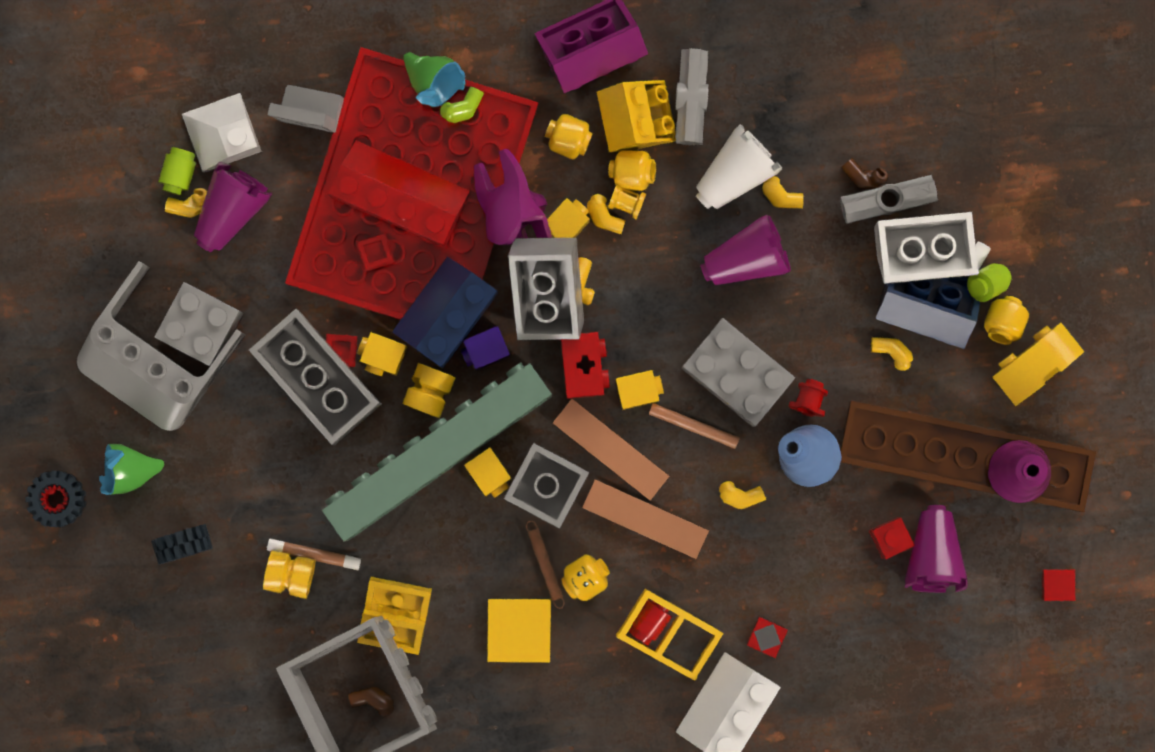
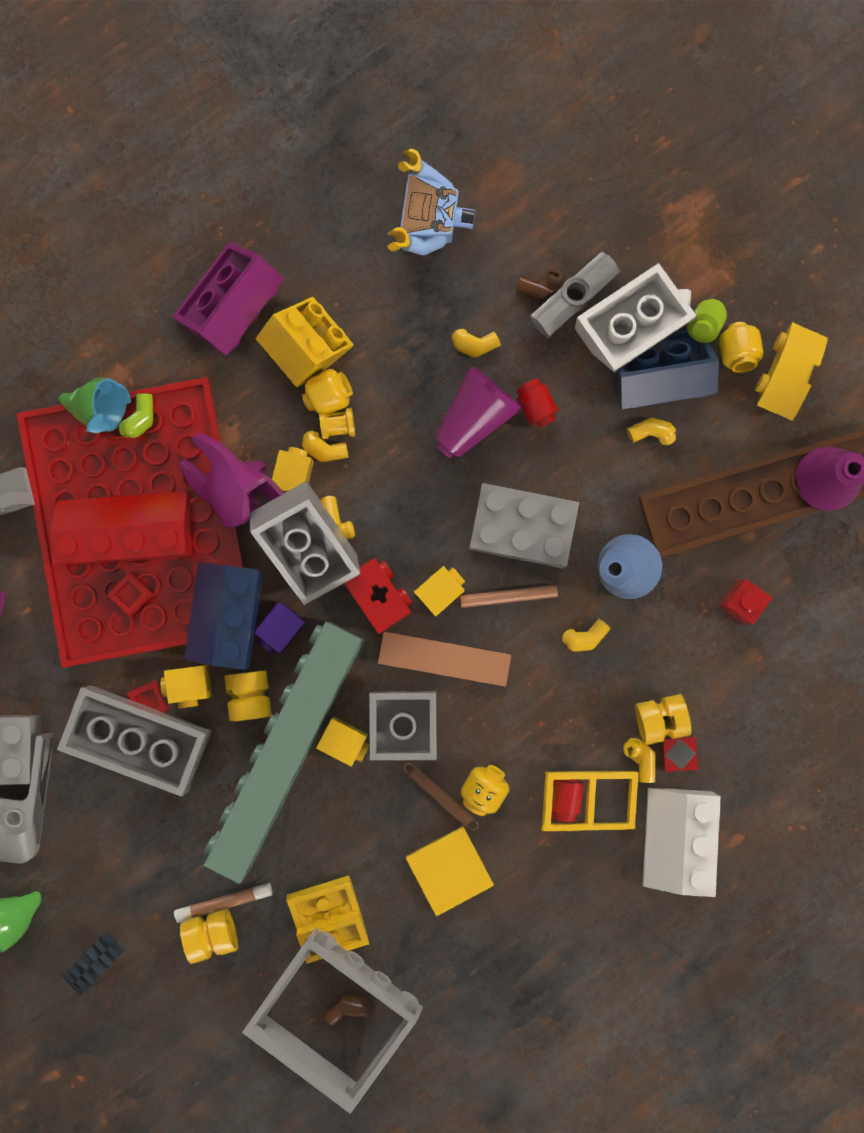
camera: 25 degrees left, 0 degrees up
yellow head [544,114,593,159] -> none
nougat tile [582,480,709,559] -> none
light grey piece [675,48,708,146] -> none
white cone [696,124,782,209] -> none
red brick [788,379,828,417] -> none
magenta cone [905,505,968,593] -> none
none -> torso [387,149,475,256]
none -> red brick [516,378,559,429]
none -> yellow arm [623,738,655,783]
none -> yellow wheel [635,694,691,745]

